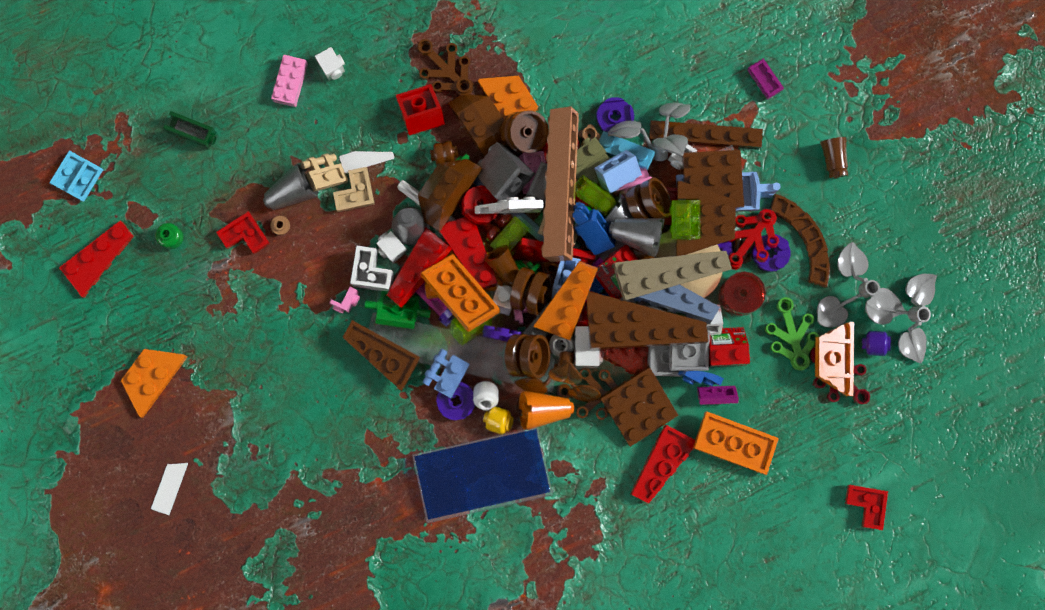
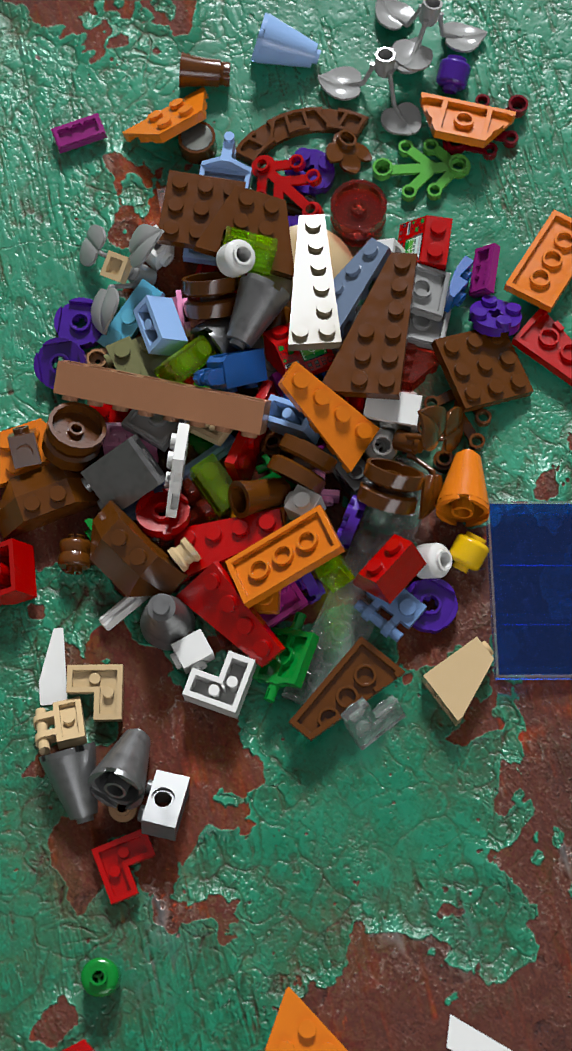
camera: 70 degrees left, 10 degrees down
bright pink bracket [330,287,360,314] -> none
reddish brown plate [649,120,763,149] -> none
none -> reddish brown bracket [7,425,42,469]
none -> dark purple plate [34,337,88,390]
none -> flat silver cone [88,728,151,809]
none -> tan plate [100,251,132,284]
none -> orange wing [122,87,208,143]
none -> brick [137,770,190,841]
none -> tan wheel [167,537,202,572]
none -> piece [178,121,217,165]
none -> white head [216,239,256,278]
none -> light blue cone [250,13,321,68]
none -> reddish brown plate [325,130,372,175]
none -> clear plate [340,695,405,751]
none -> red slope [352,534,426,604]
none -> tan slope [422,637,494,726]
none -> dark purple plate [468,295,522,337]

